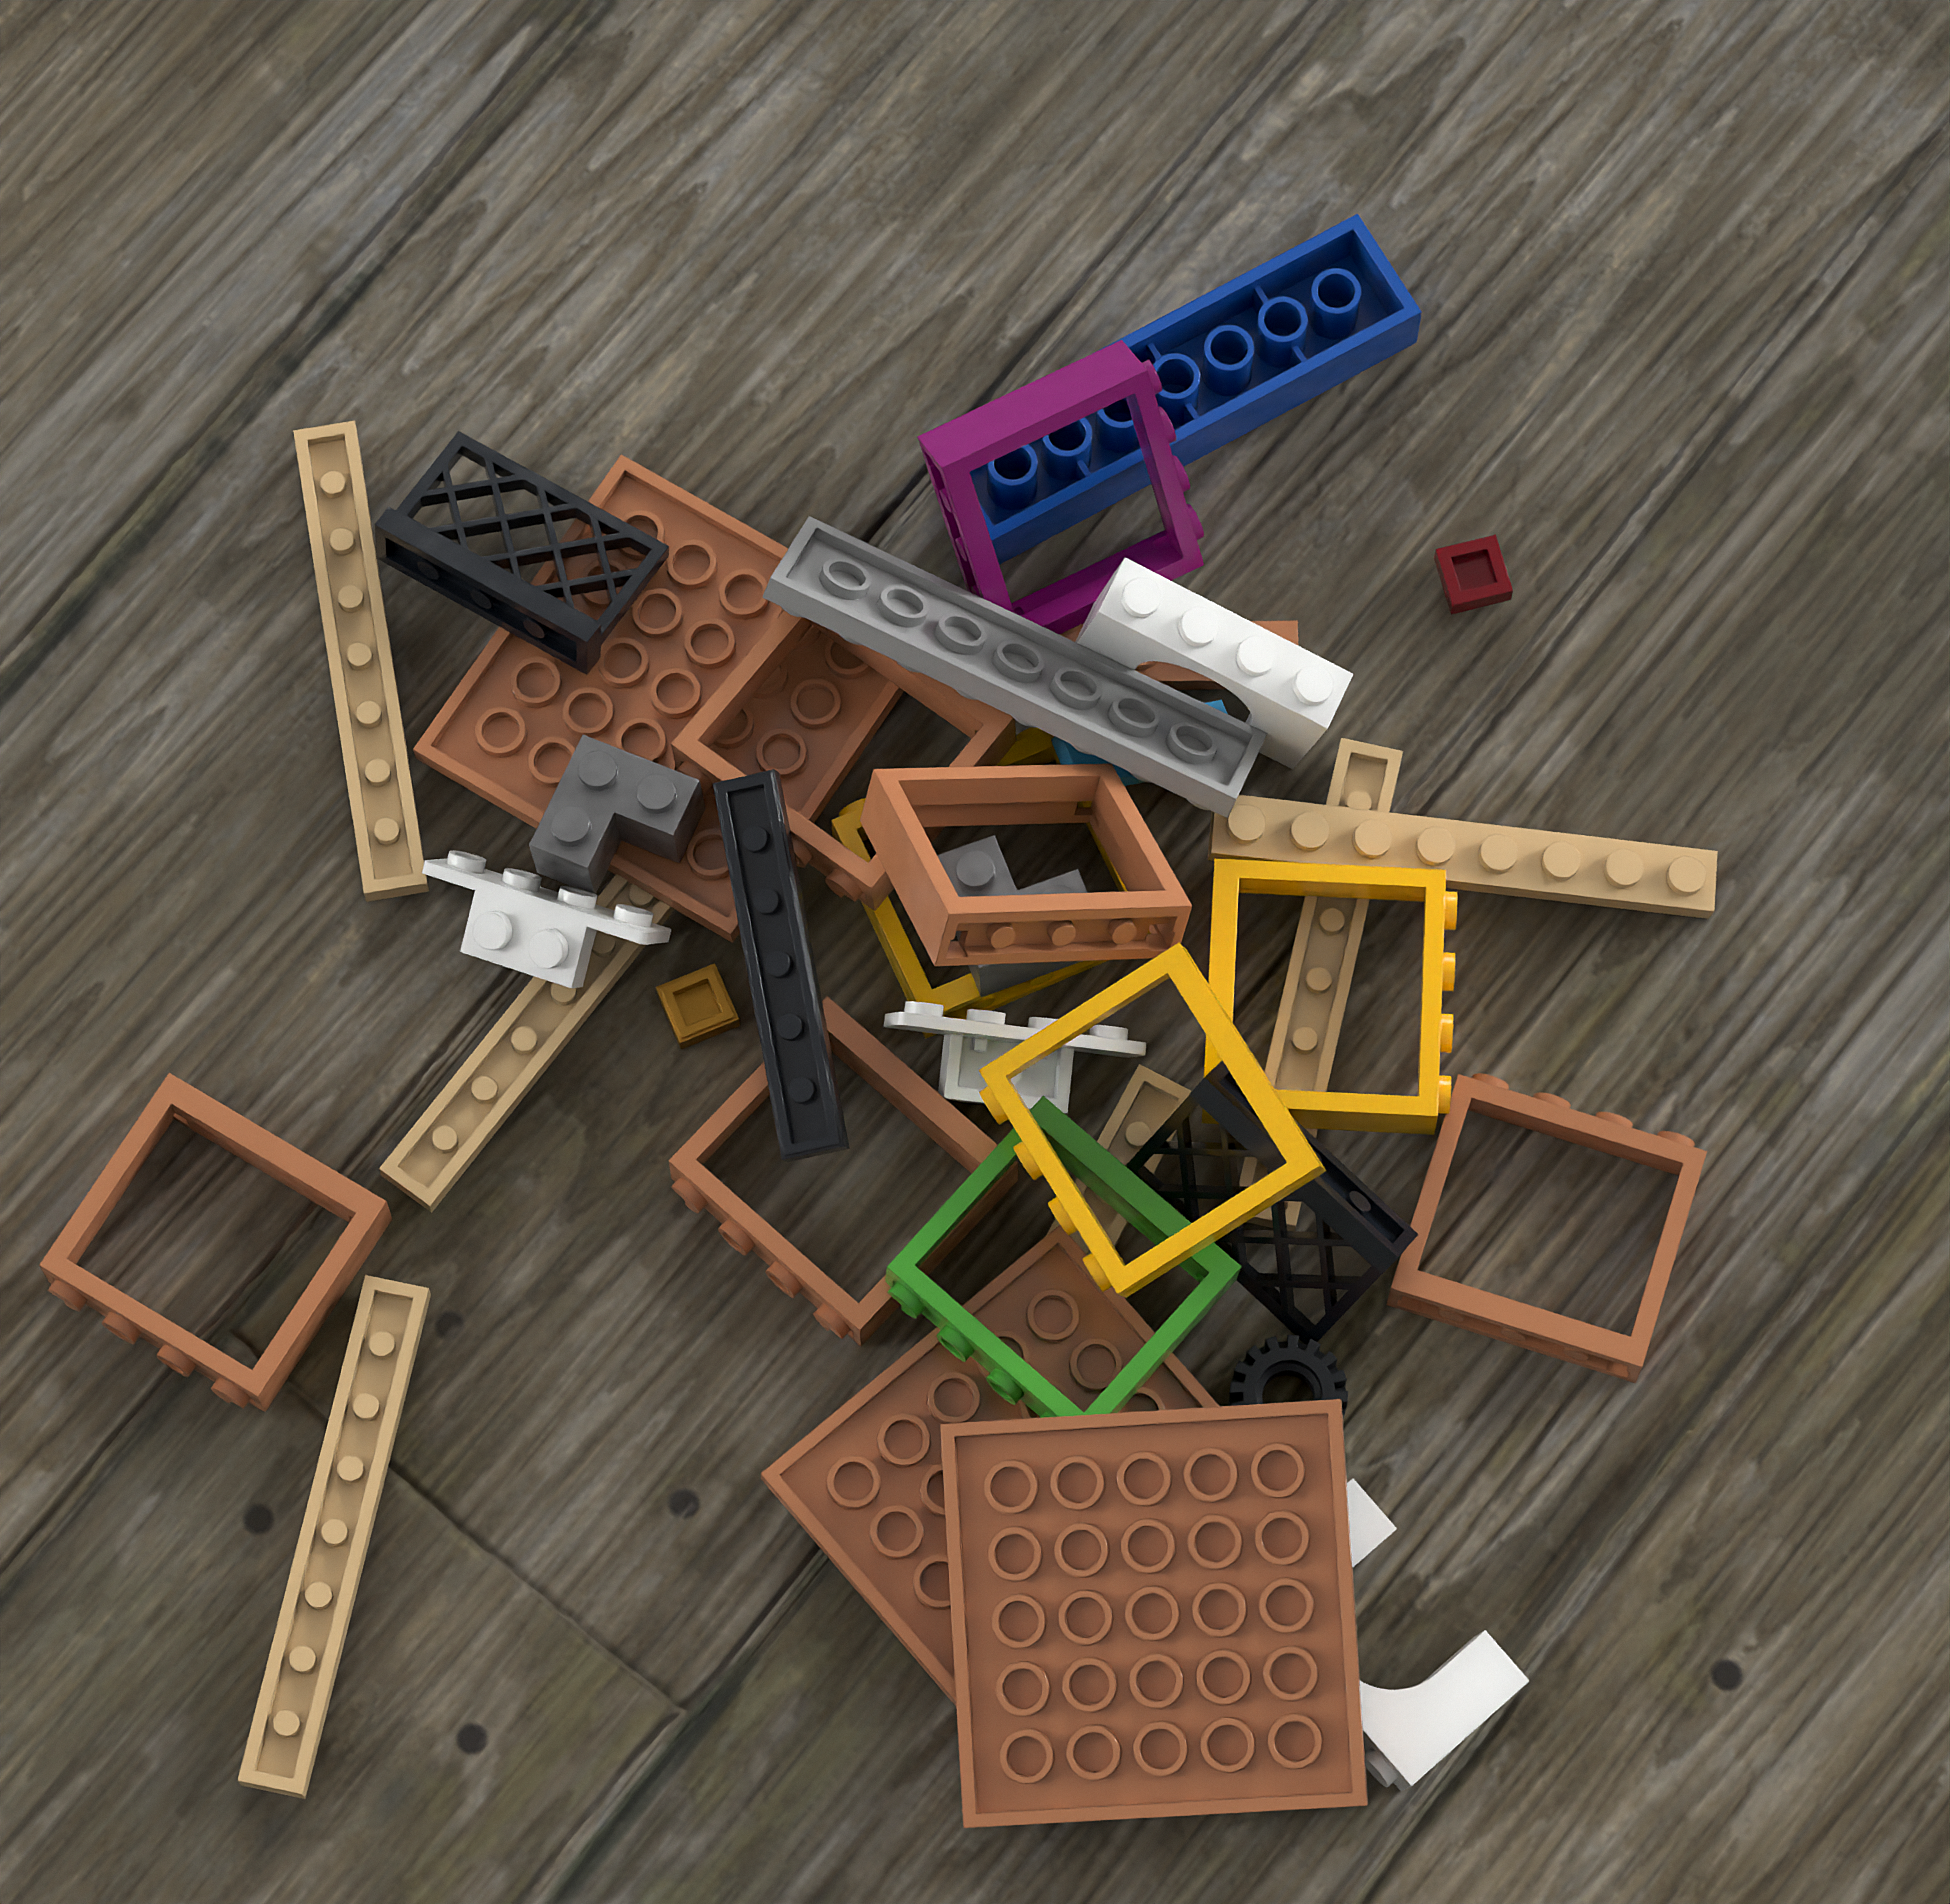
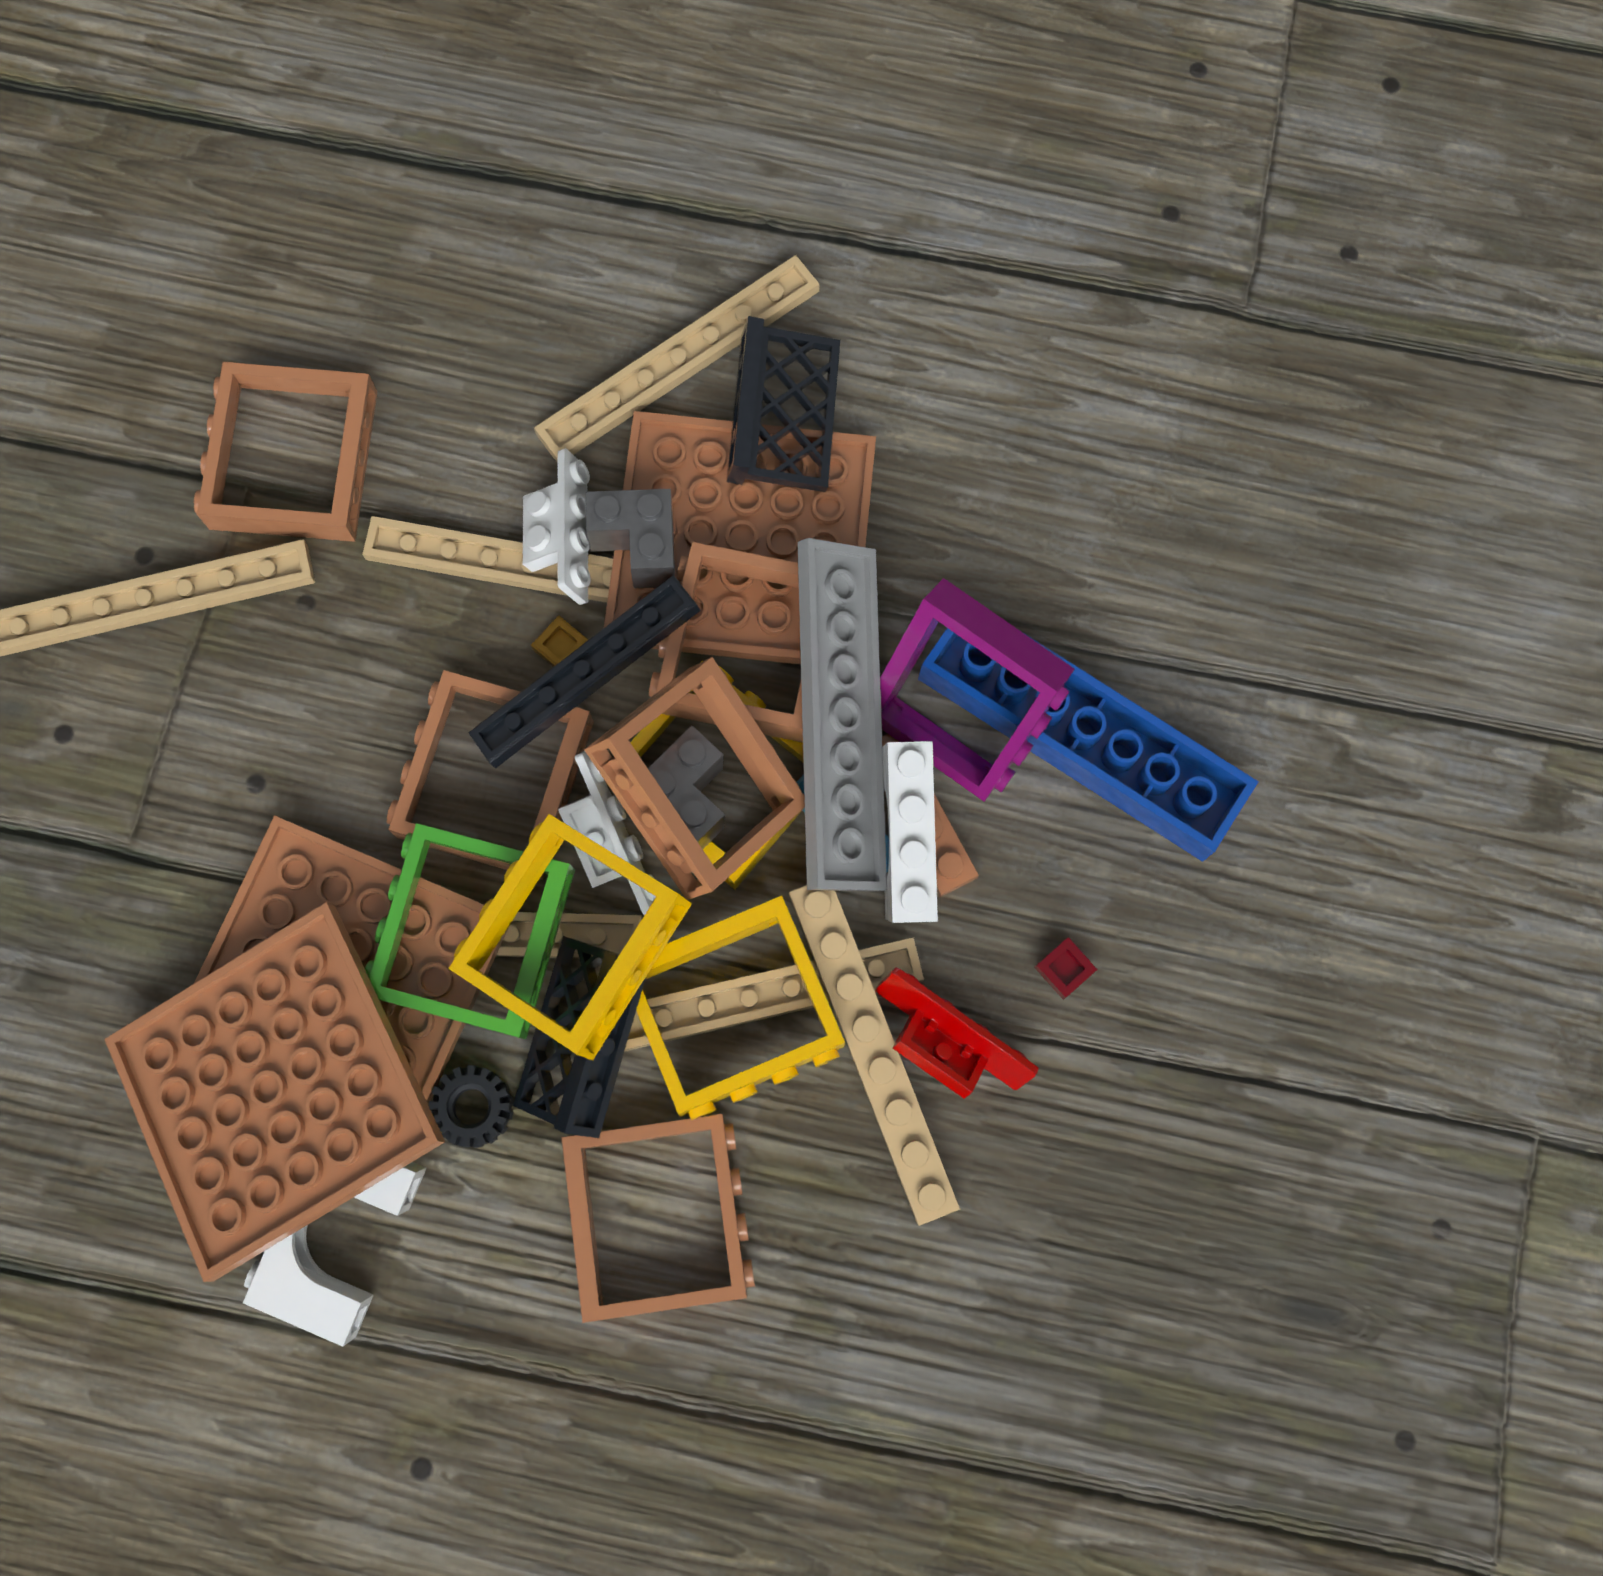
camera: 60 degrees right, 5 degrees up
none -> red bracket [876,967,1039,1099]

